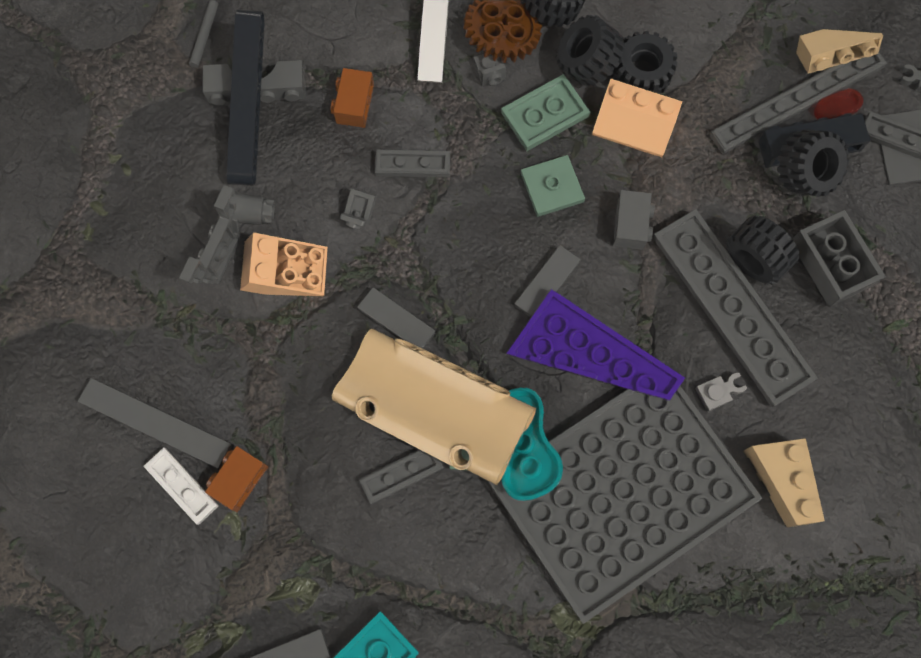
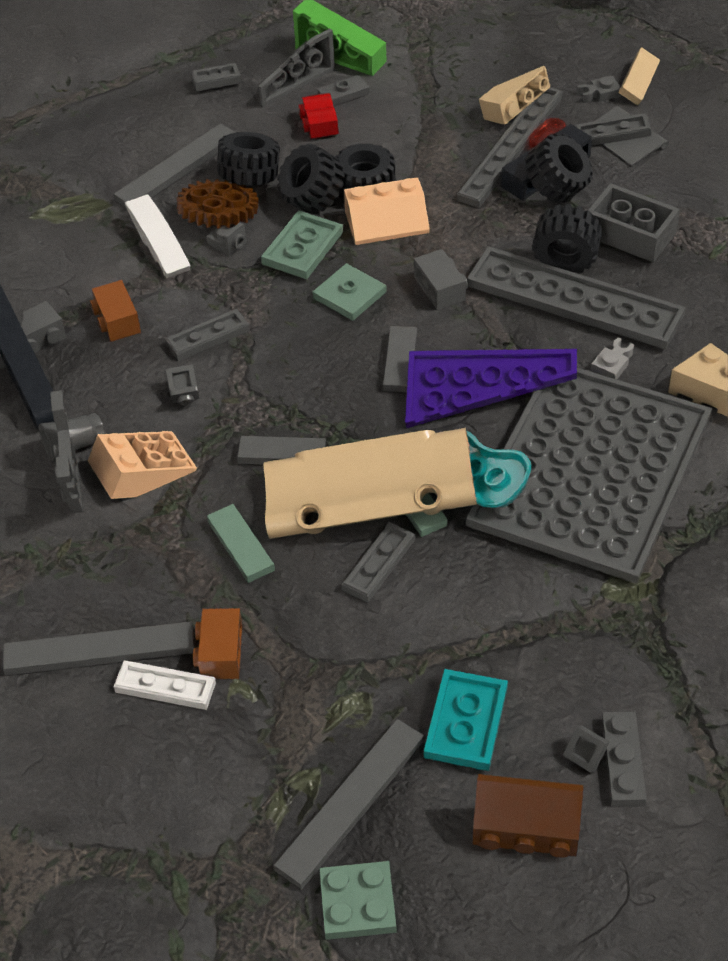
camera: 30 degrees left, 25 degrees down
none -> sand green tile [207,504,275,583]

